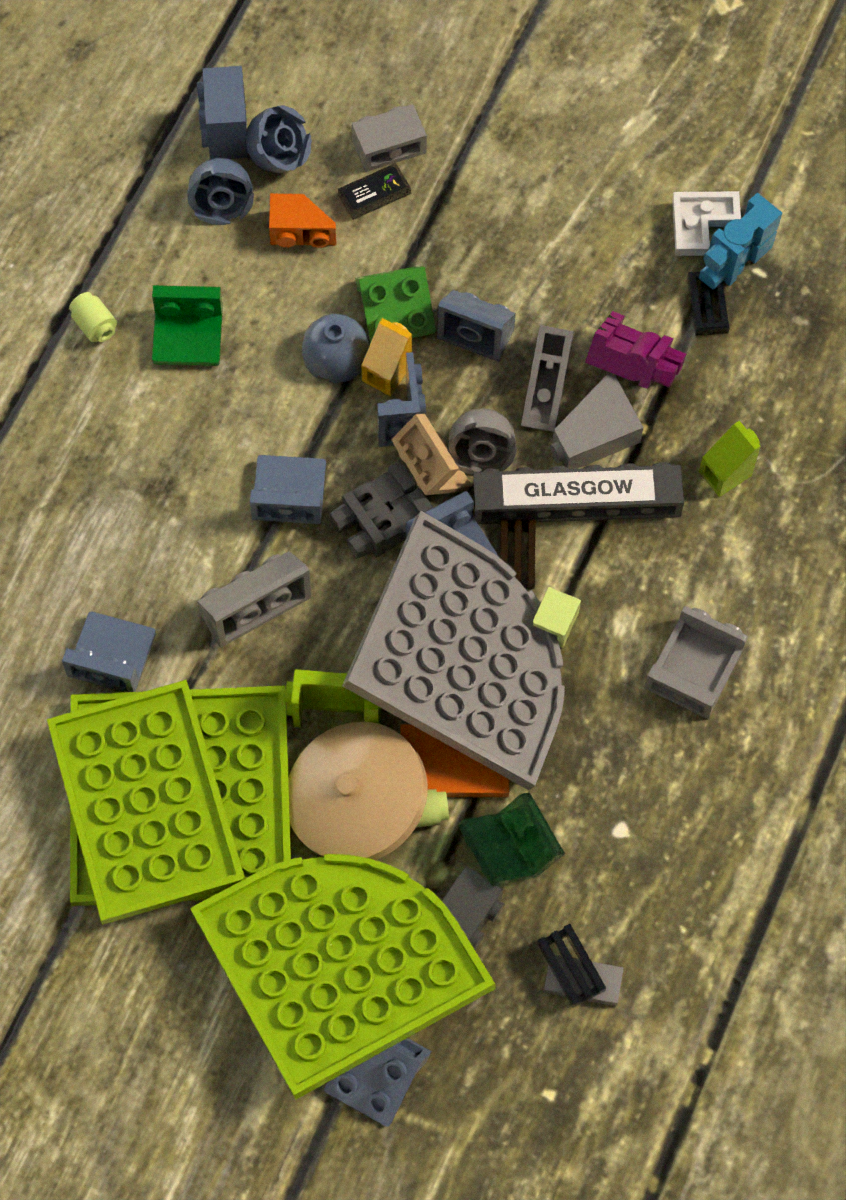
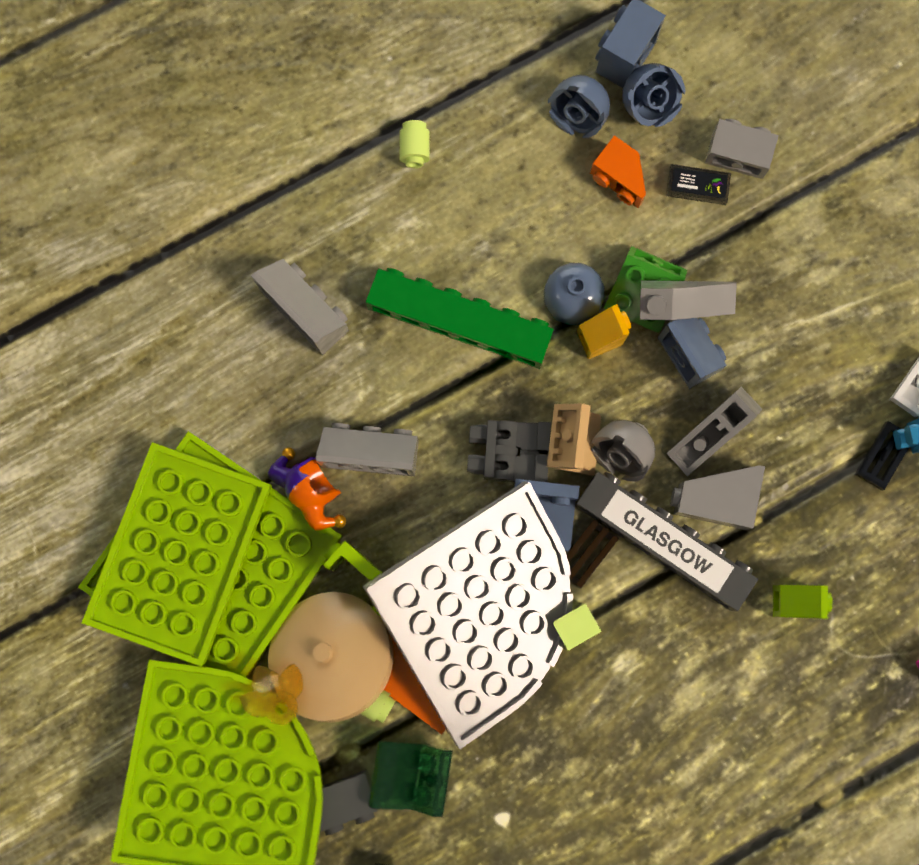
camera: 40 degrees right, 15 degrees up
sand blue bracket [62,611,156,692] -> none
green bracket [152,285,223,366] -> none
sand blue bracket [250,455,326,524] -> none
sand blue bracket [377,352,426,447] -> none
magenta hips [585,311,687,389] -> none
light grey panel [644,606,748,719] -> none
none -> clear yellow plate [240,664,303,725]
none -> light grey slope [251,259,349,356]
none -> orange piece [268,447,346,530]
none -> green brick [365,268,554,369]
none -> light grey slope [640,280,737,320]

